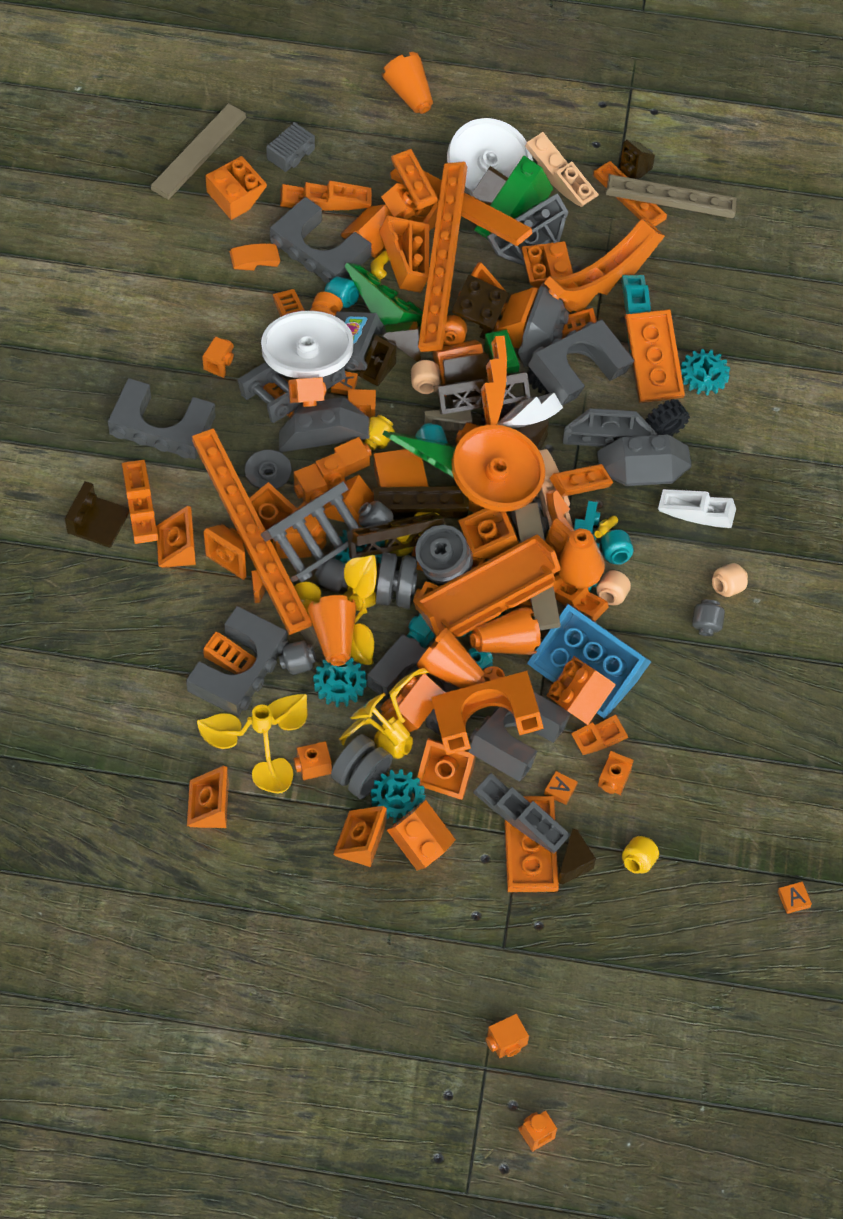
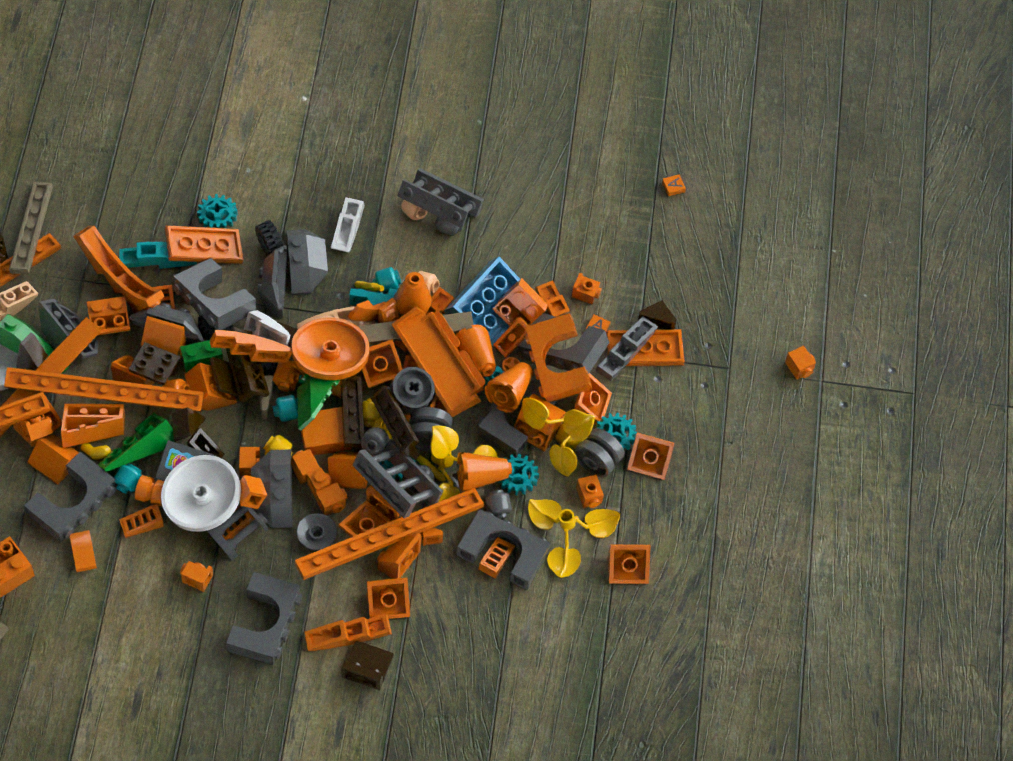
camera: 95 degrees left, 0 degrees up
orange slope [280,181,372,211] -> none
orange slope [387,800,456,870] -> none
teal brick [406,613,435,649] -> none
light nougat head [411,360,441,394] -> none
orange brick [518,1111,557,1152] -> none
orange tile [549,464,613,497] -> none
yellow head [622,836,659,874] -> none
none -> dark grey fence [397,168,484,228]
none -> orange slope [493,318,528,358]

